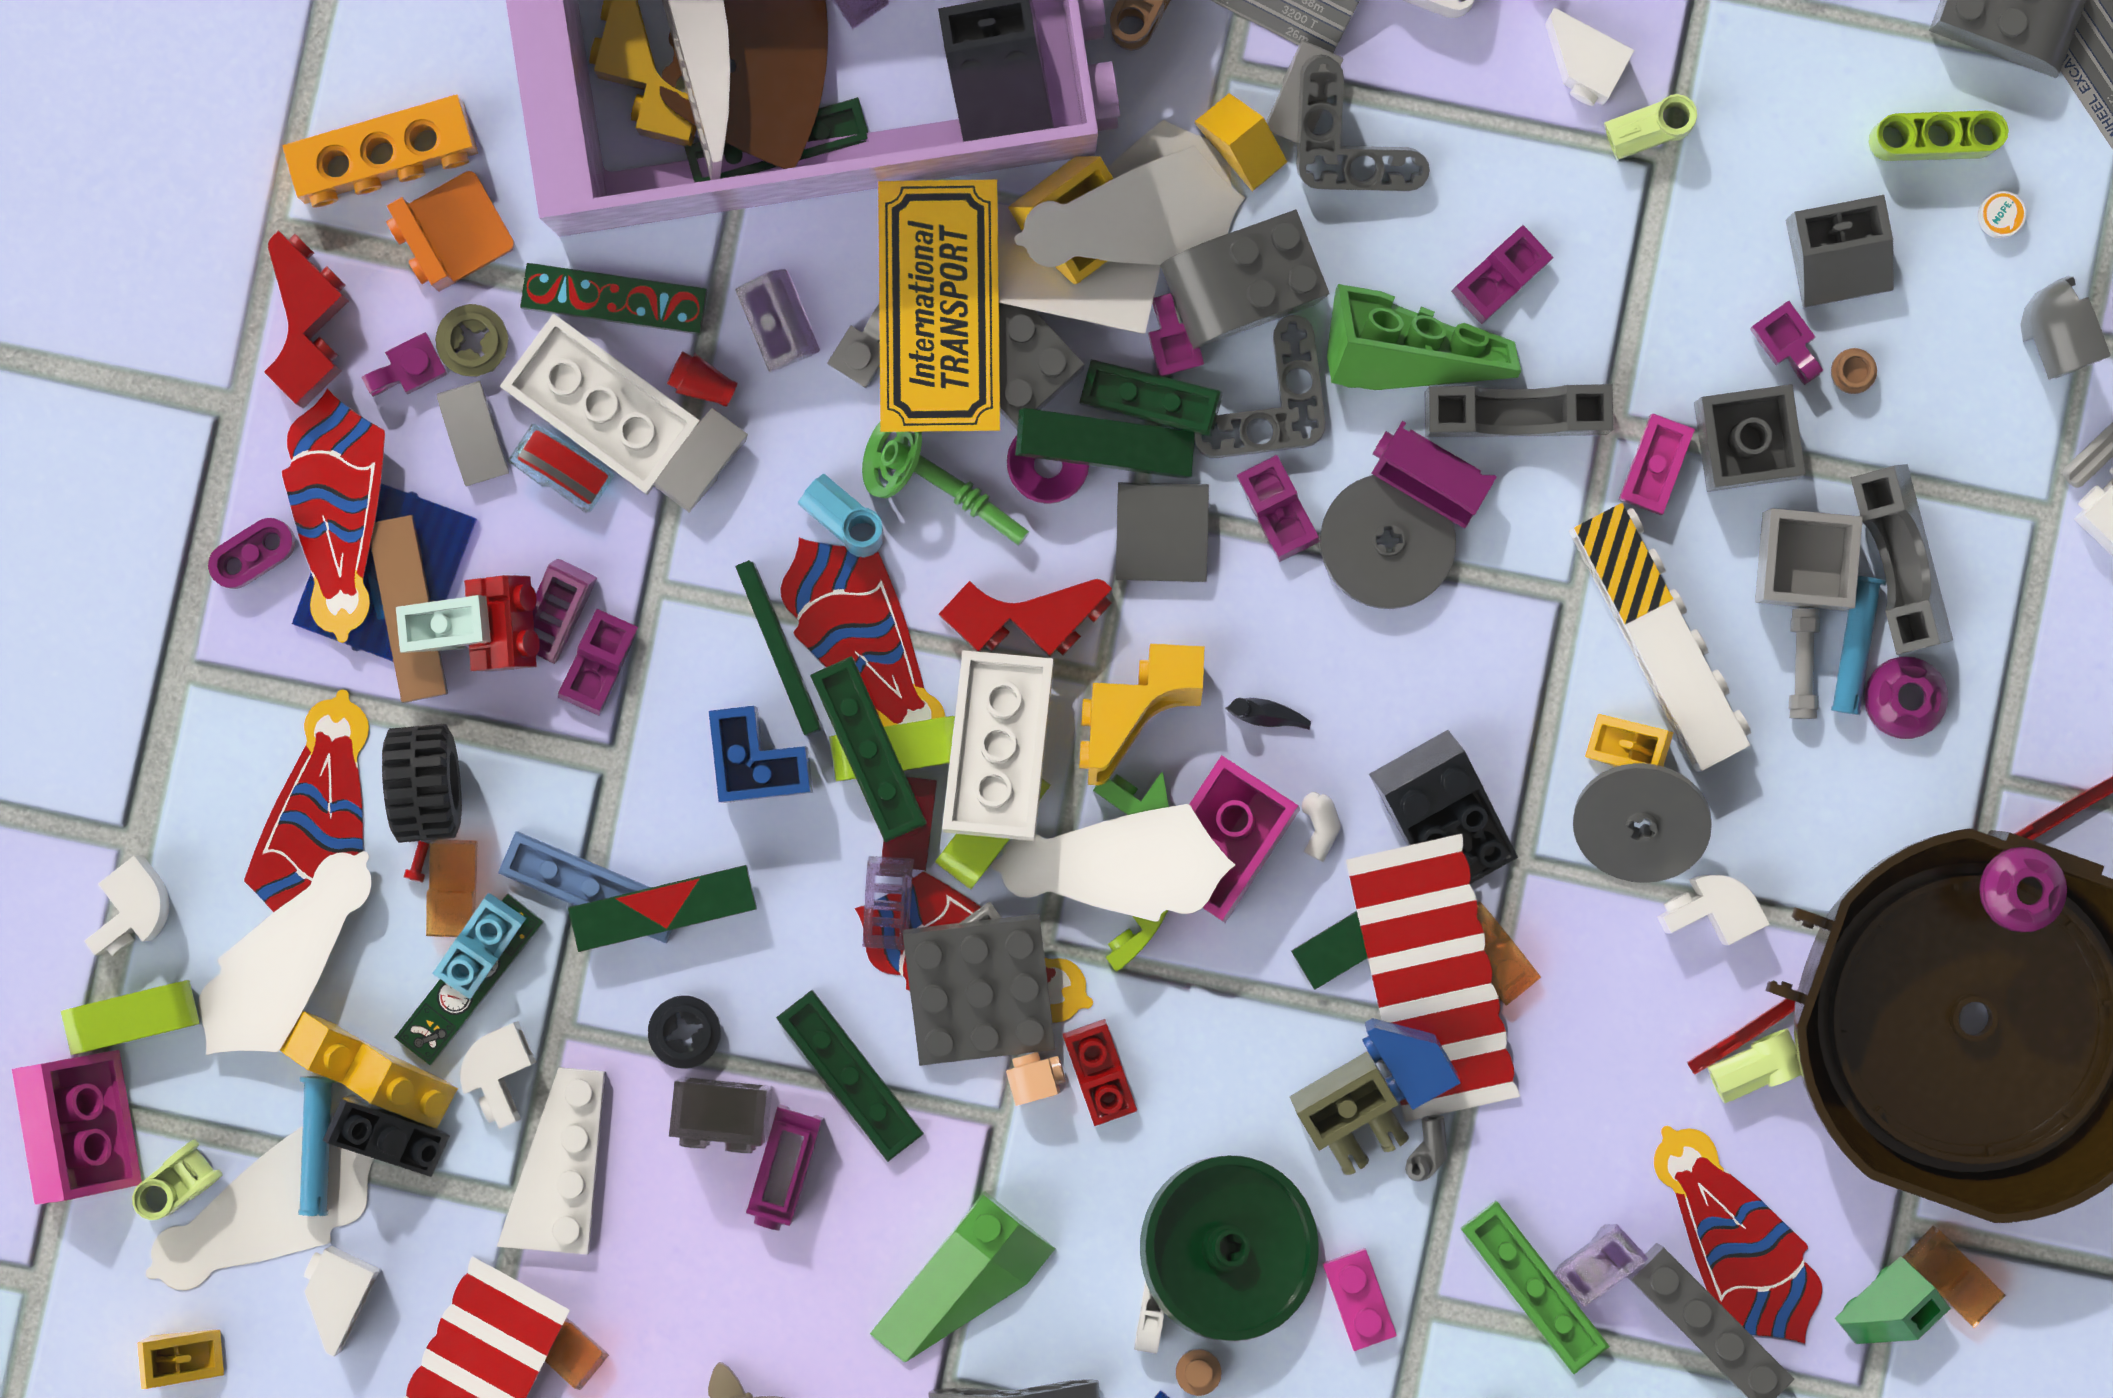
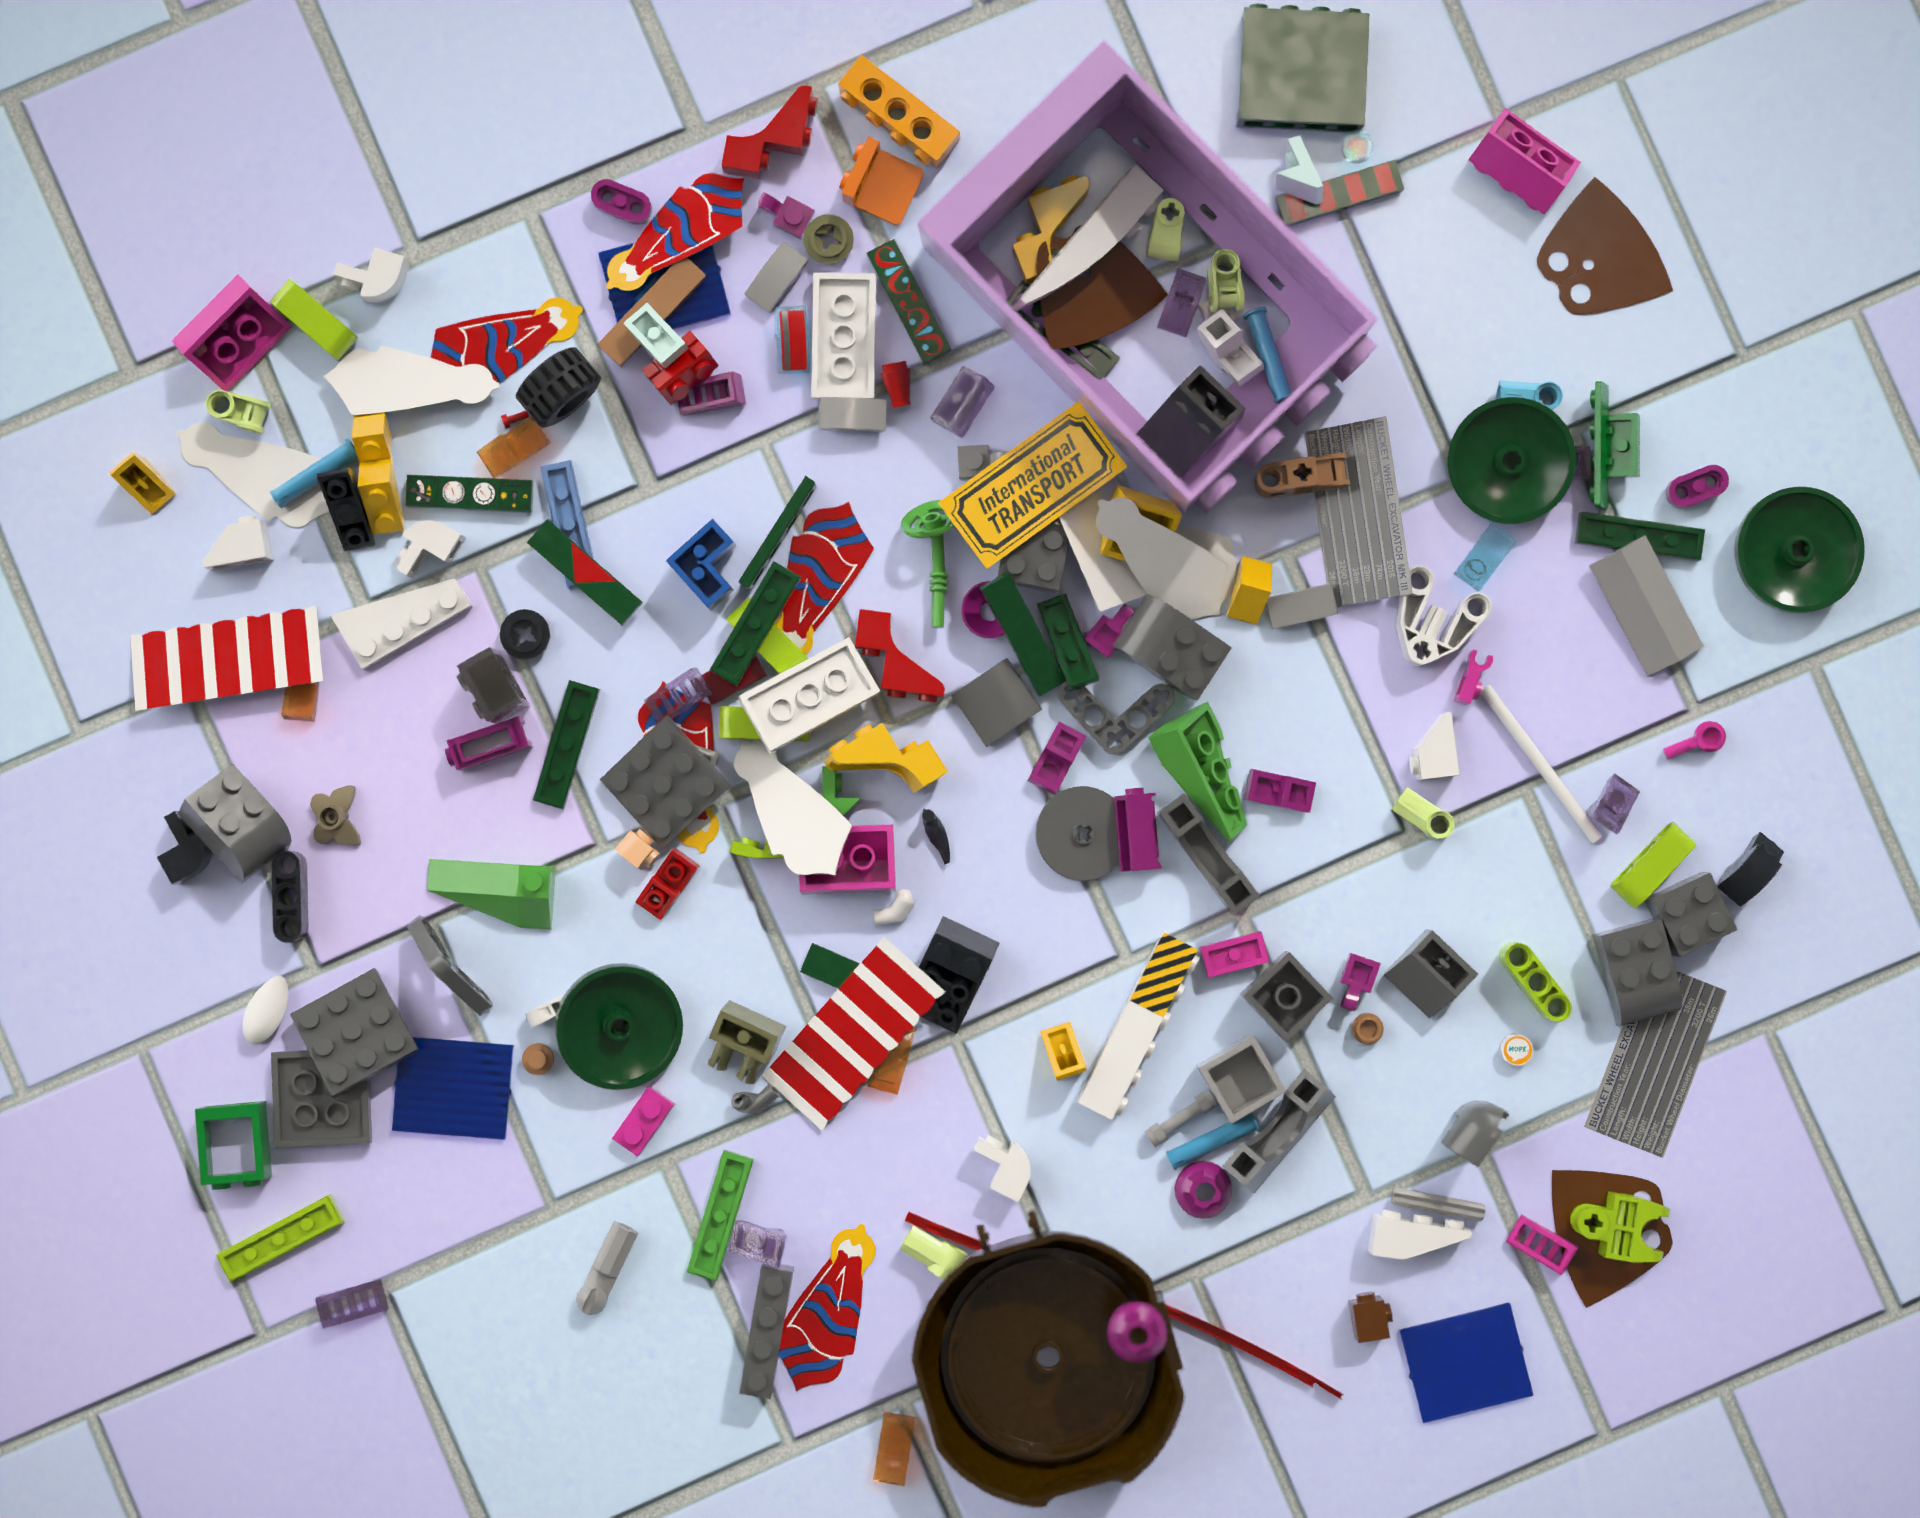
camera: 50 degrees right, 0 degrees up
medium azure slope [432,893,526,999] -> none
magenta slope [558,609,638,716] -> none
medium azure piece [798,473,883,557] -> none
dark grey beam [1296,54,1430,191] -> none
blue slope [1362,1018,1460,1110] -> none
dark grey piece [1573,763,1712,883] -> none
slope [1834,1256,1951,1344] -> none

